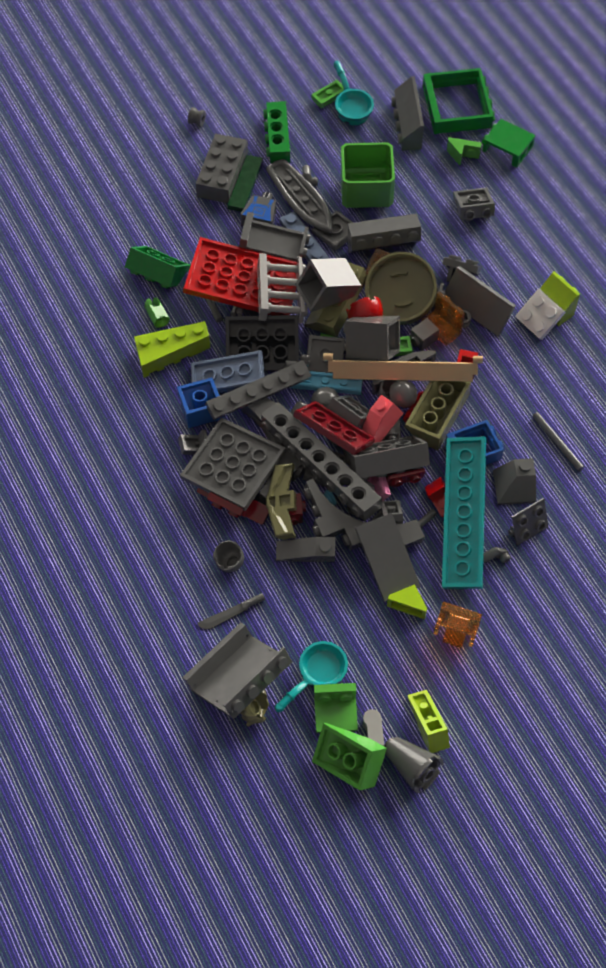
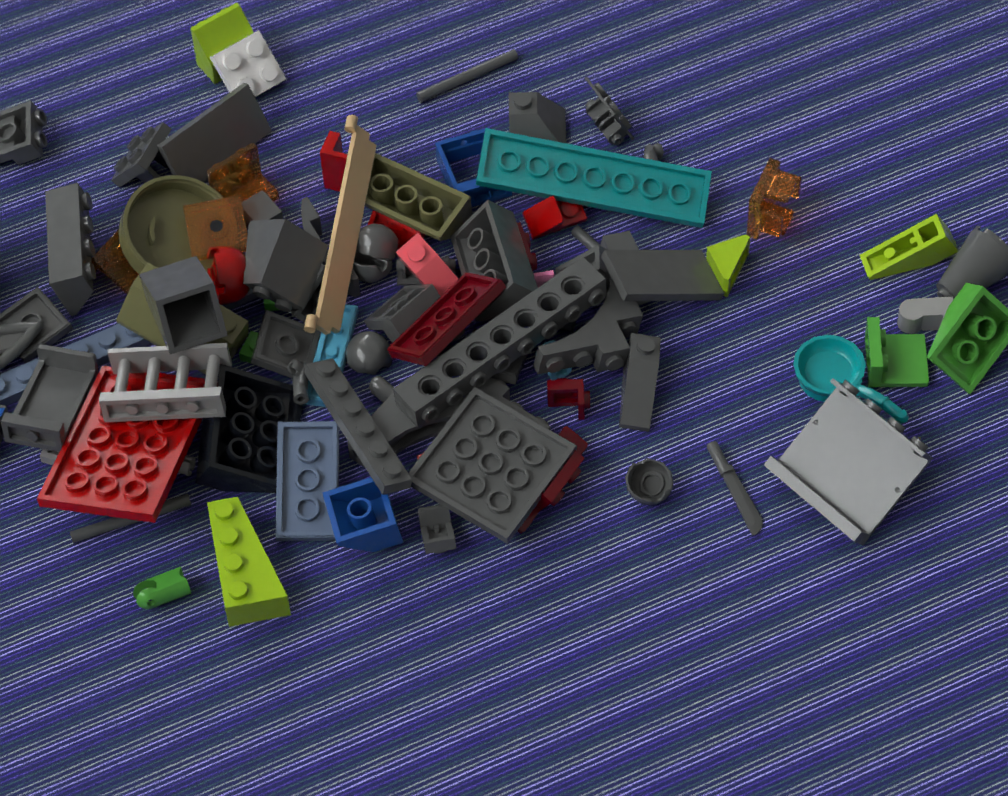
camera: 85 degrees left, 5 degrees down
green slope [125,246,191,289] -> none
olive plate [266,463,296,540] -> none
none -> clear orange tile [183,195,248,261]

